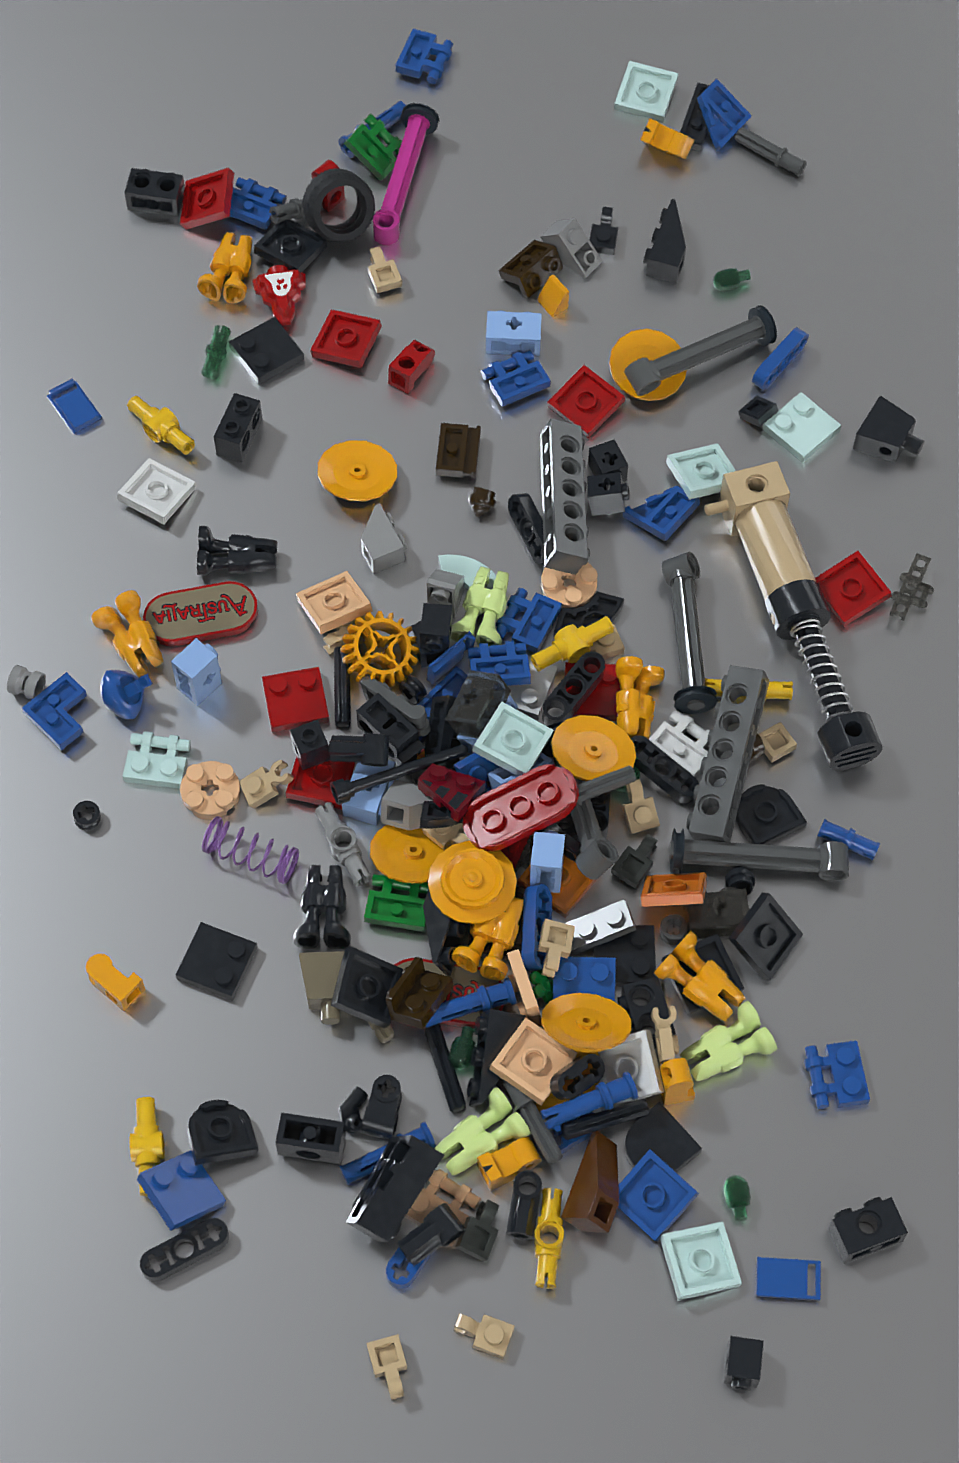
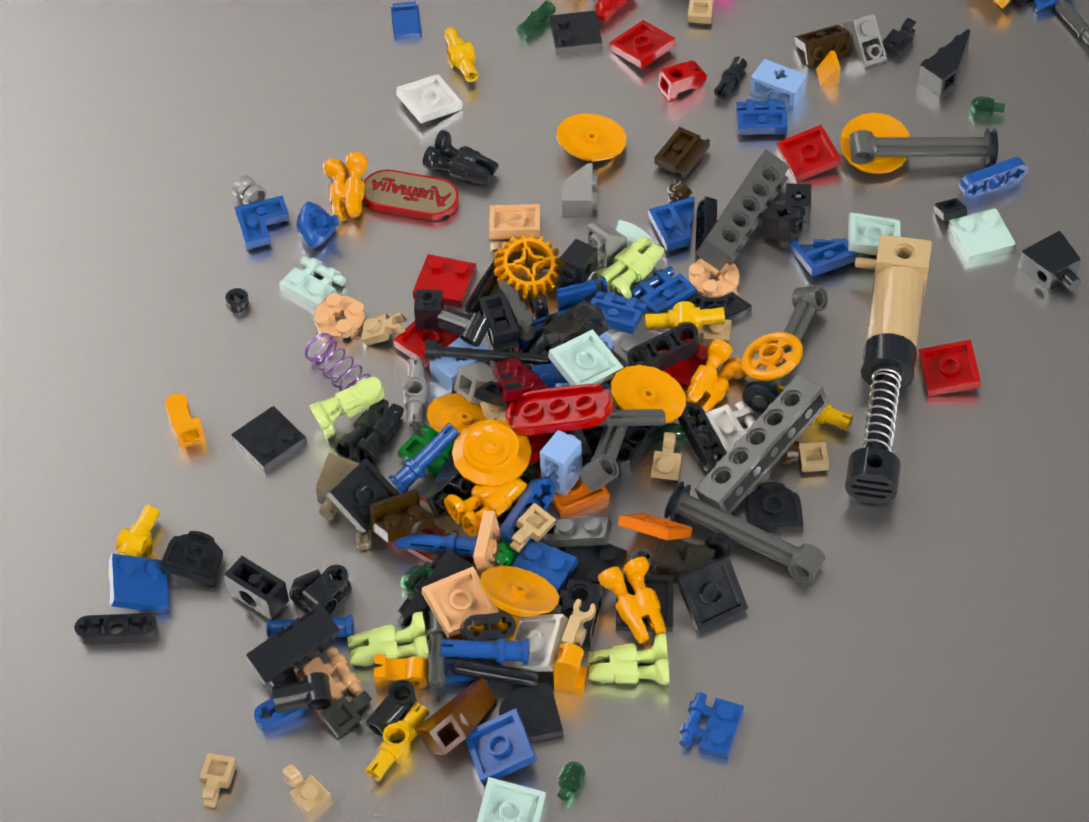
camera: 30 degrees right, 10 degrees down
light blue brick [171,638,222,706] -> none
black brick [213,393,262,463] -> none
black axle [424,1023,466,1113] -> none
pearl dark grey plate [611,834,658,889] -> none
blue pin [817,819,880,861] -> none
clear smoke piece [889,553,934,621] -> none
none -> yellowish green piece [309,376,386,440]
none -> blue pin [389,422,460,493]
none -> blue wing [648,197,695,251]
none -> black pin [714,56,747,100]
none -> light orange plate [741,332,803,381]

